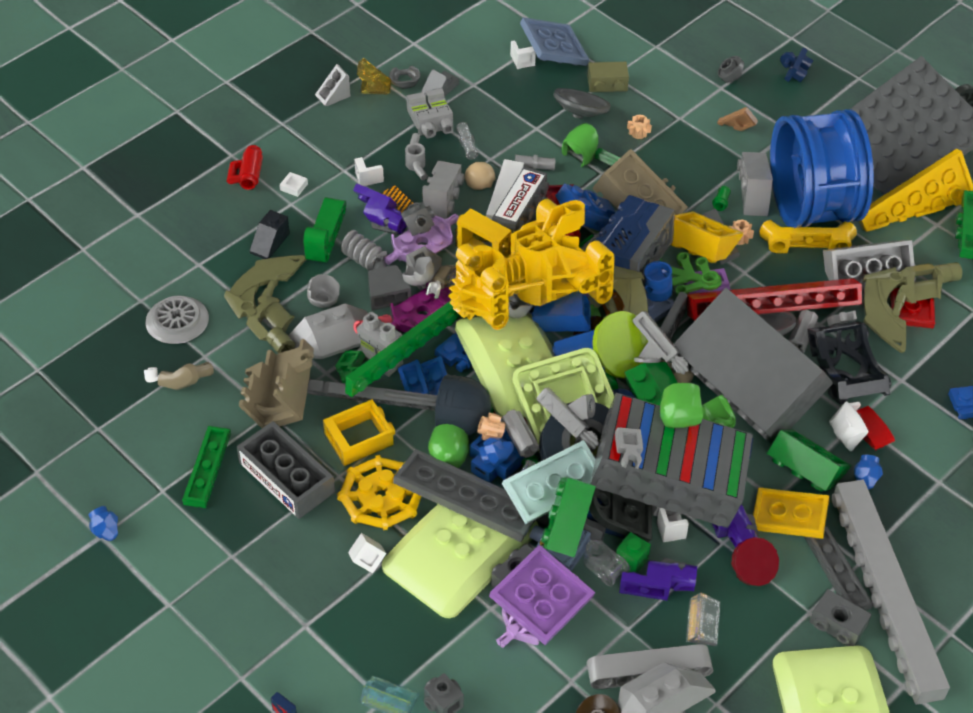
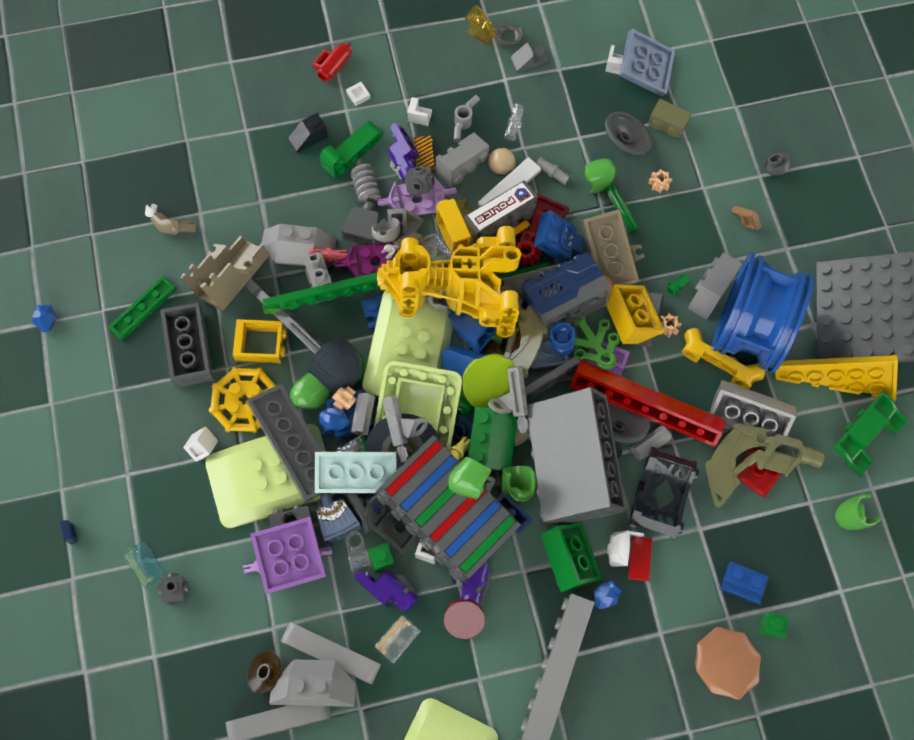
camera: 30 degrees right, 20 degrees up
light grey piece [146,296,209,344] -> none
olive piece [224,255,306,354] -> none
light grey hair [307,274,340,308] -> none
light grey slope [315,64,350,106] -> none
green tile [335,351,365,384] -> none
blue slope [398,356,449,395] -> none
light grey hips [407,88,453,138] -> none
green wedge [541,477,596,557] -> none
light grey plate [615,427,643,469] -> none
yellow tile [753,487,829,539] -> none
dark blue hips [780,47,814,83] -> none
dark grey tile [805,527,873,610] -> none
dark grey brick [809,589,872,646] -> none
light grey plate [827,310,857,326] -> none

